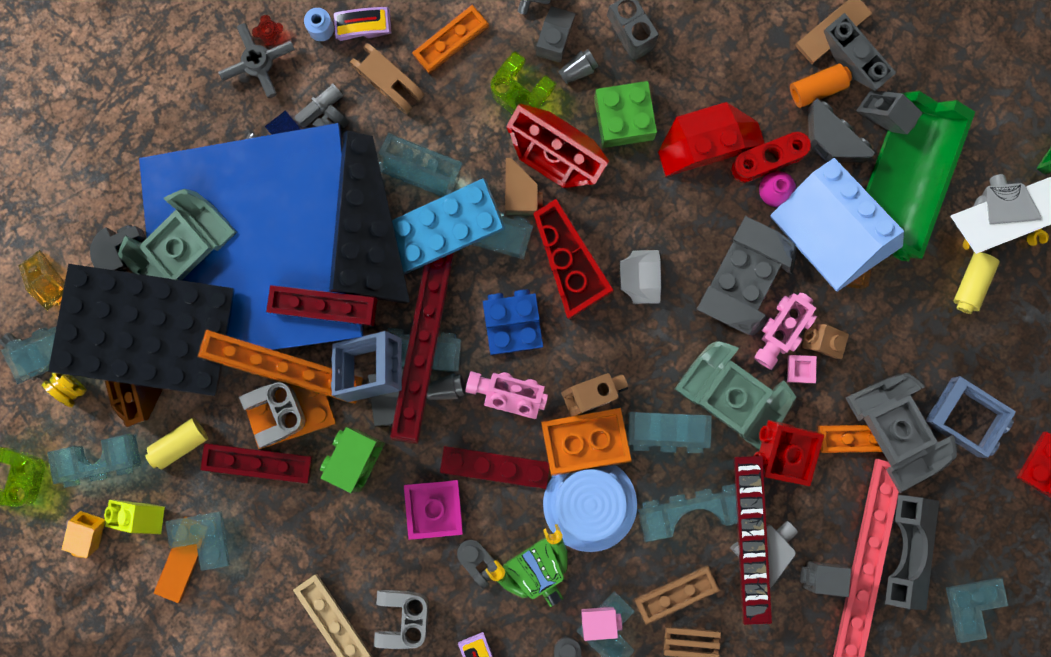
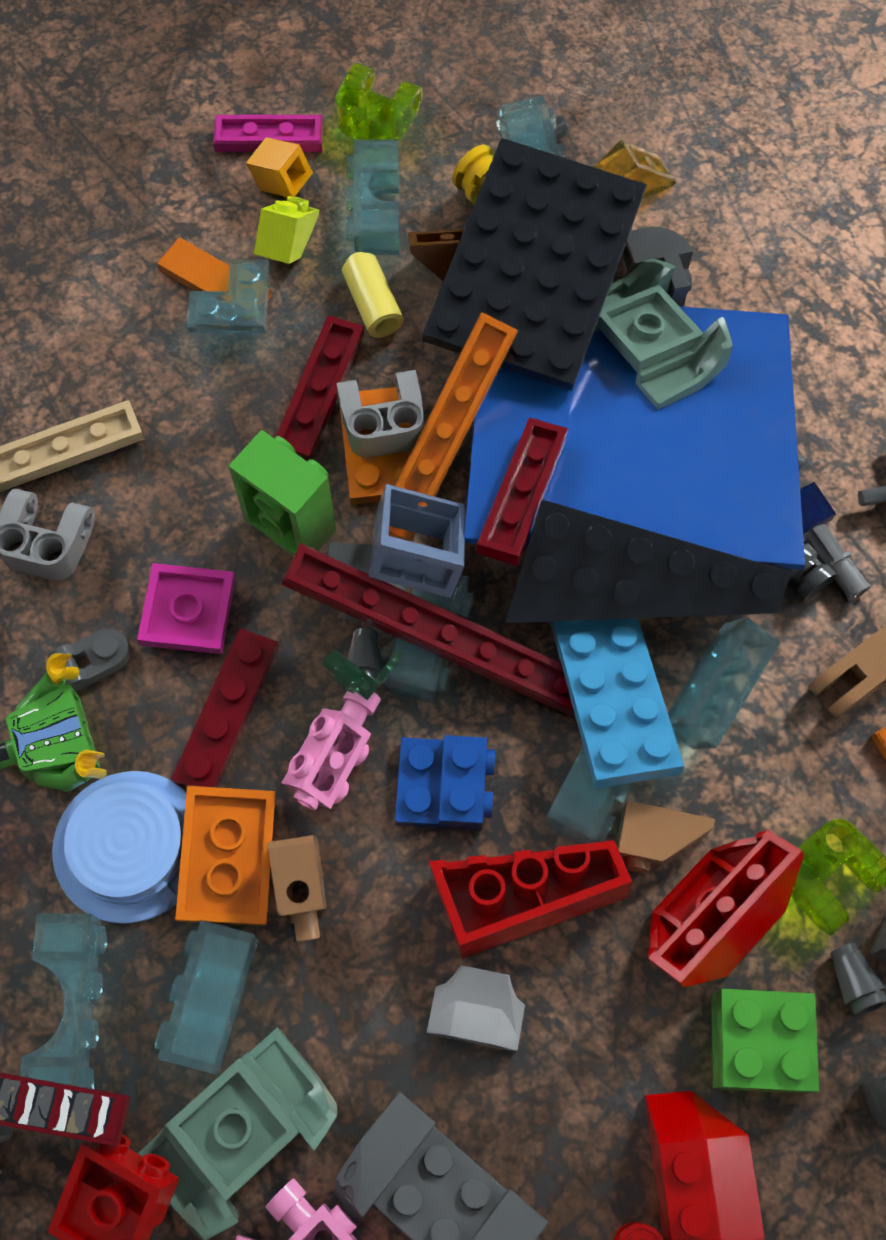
camera: 100 degrees right, 15 degrees down
none -> dark pink tile [213,115,324,152]
none -> clear green bracket [322,650,405,700]

